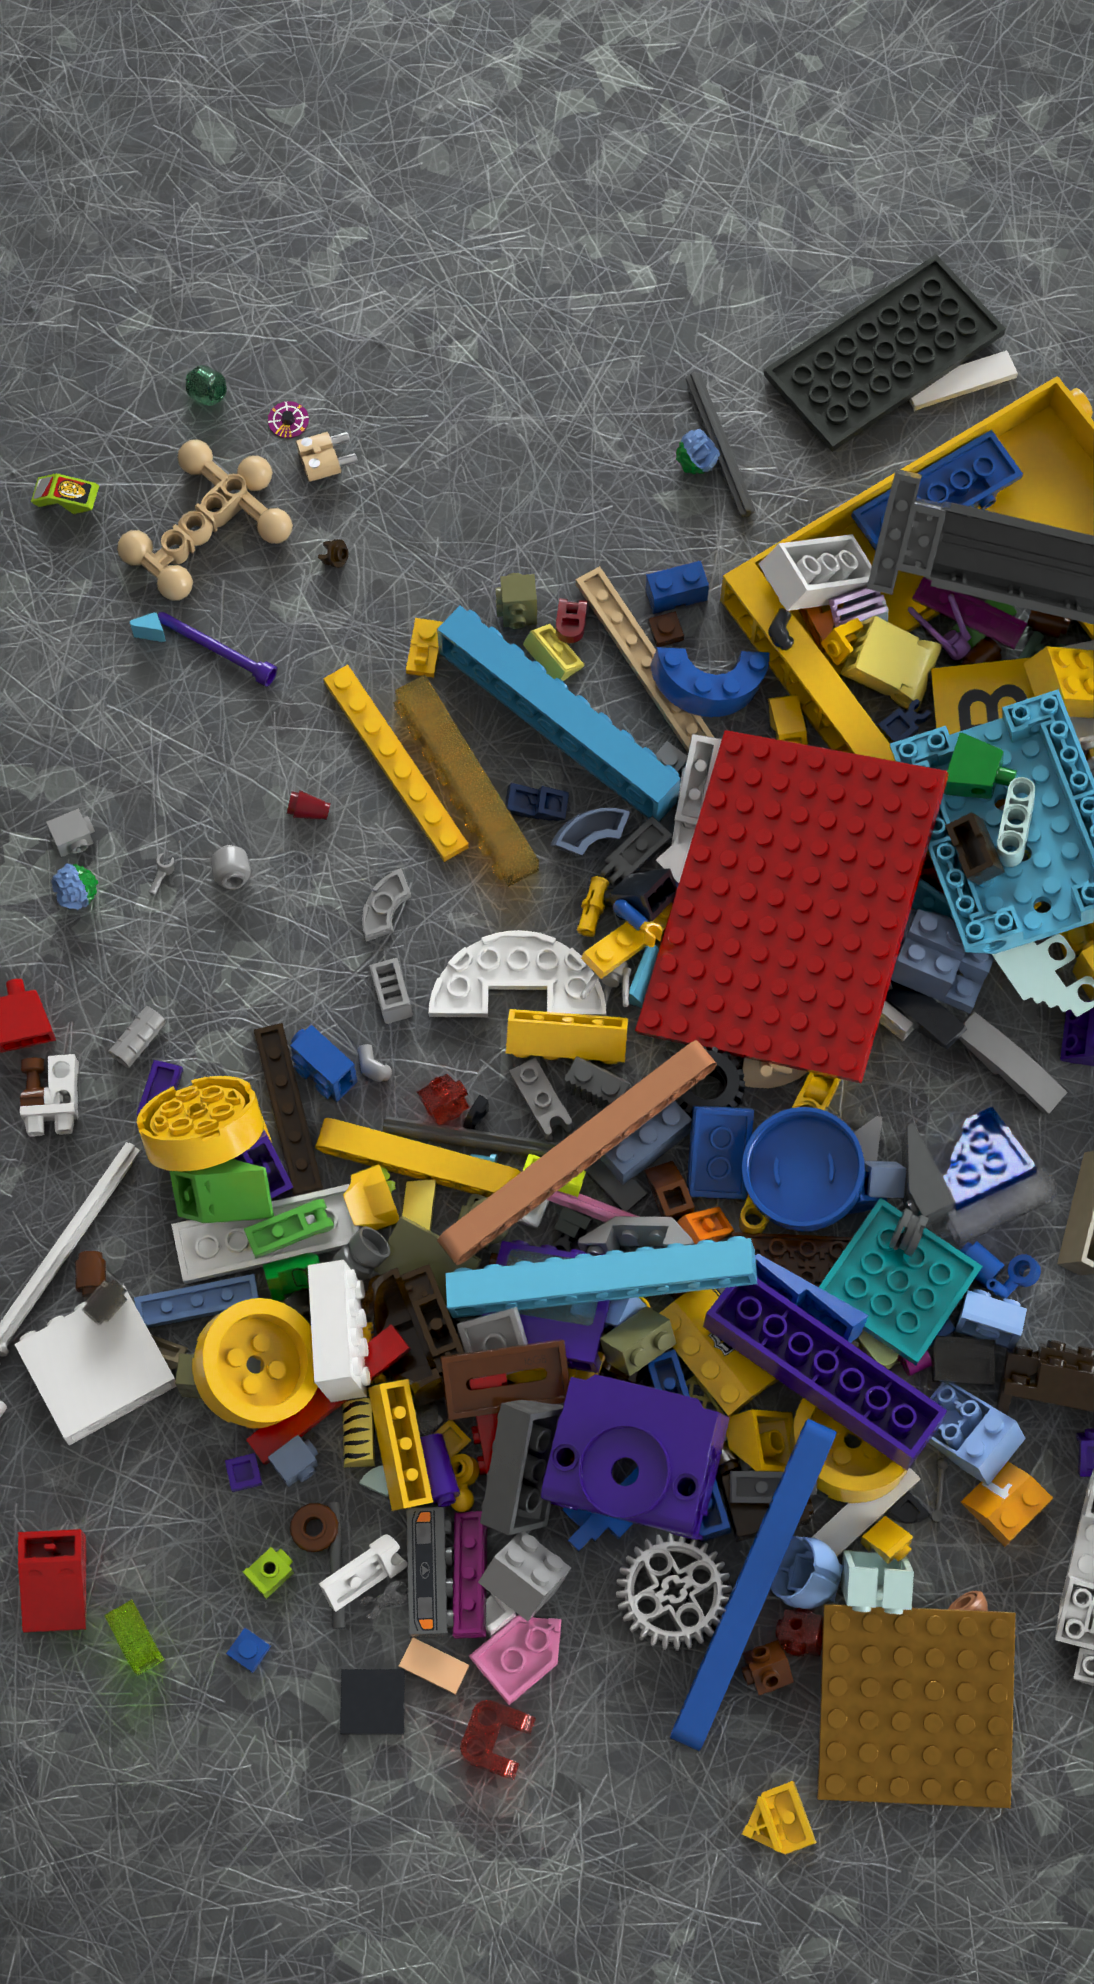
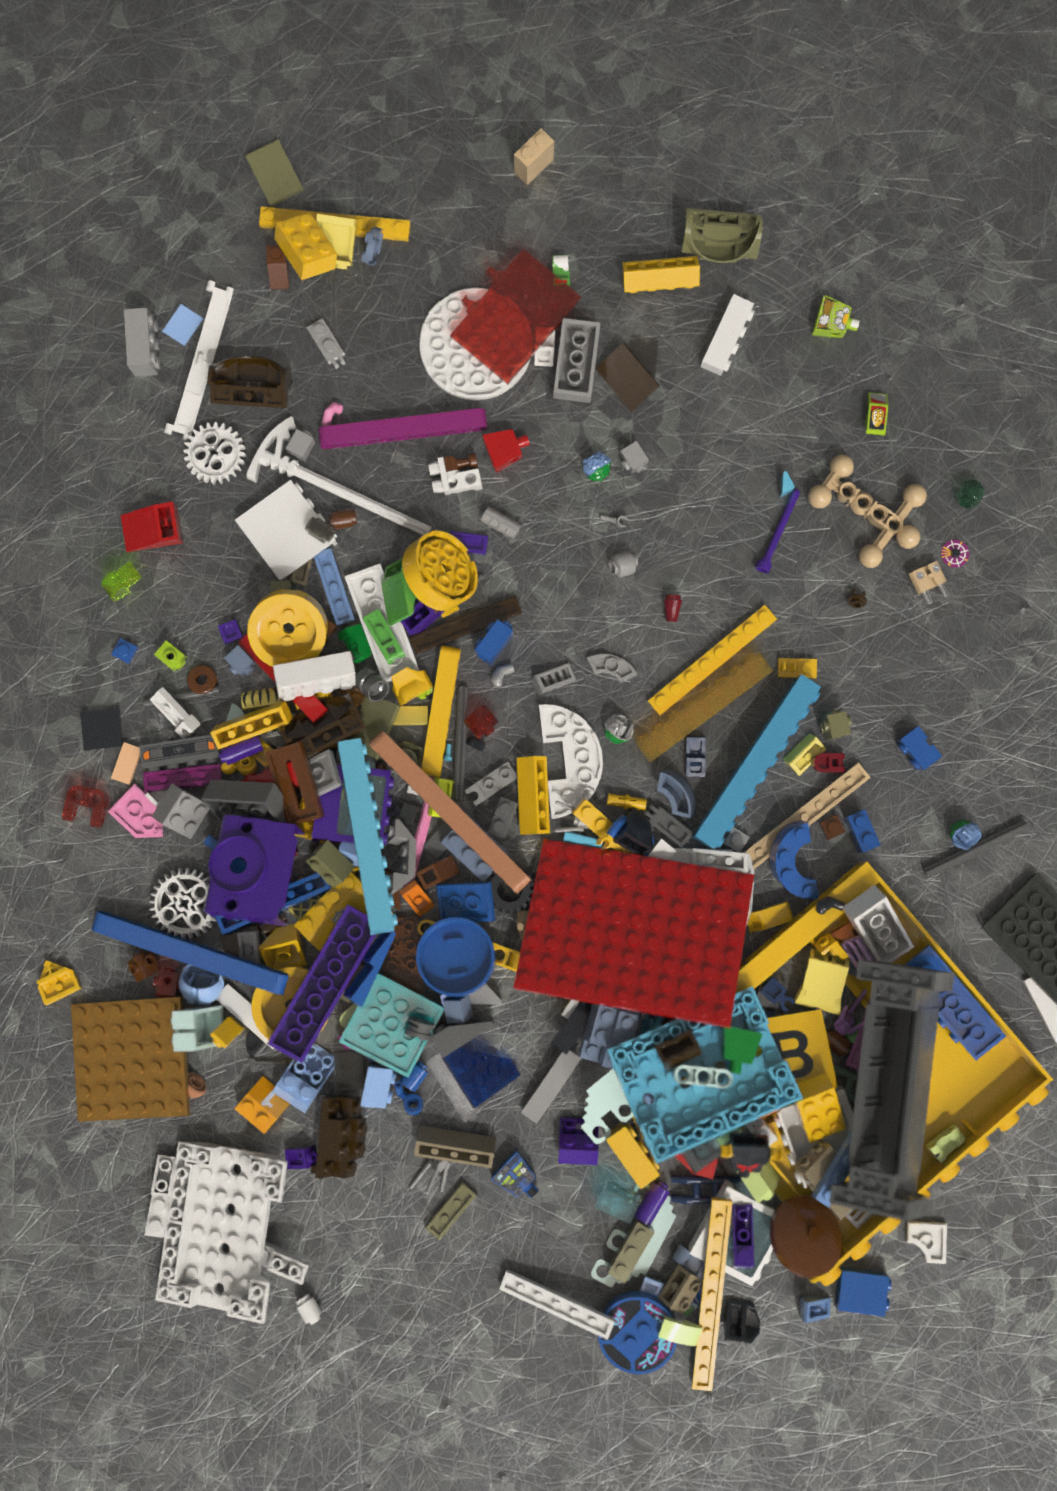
camera: 80 degrees right, 15 degrees up
none -> light grey piece [604,713,634,744]
none -> blue brick [897,726,942,771]

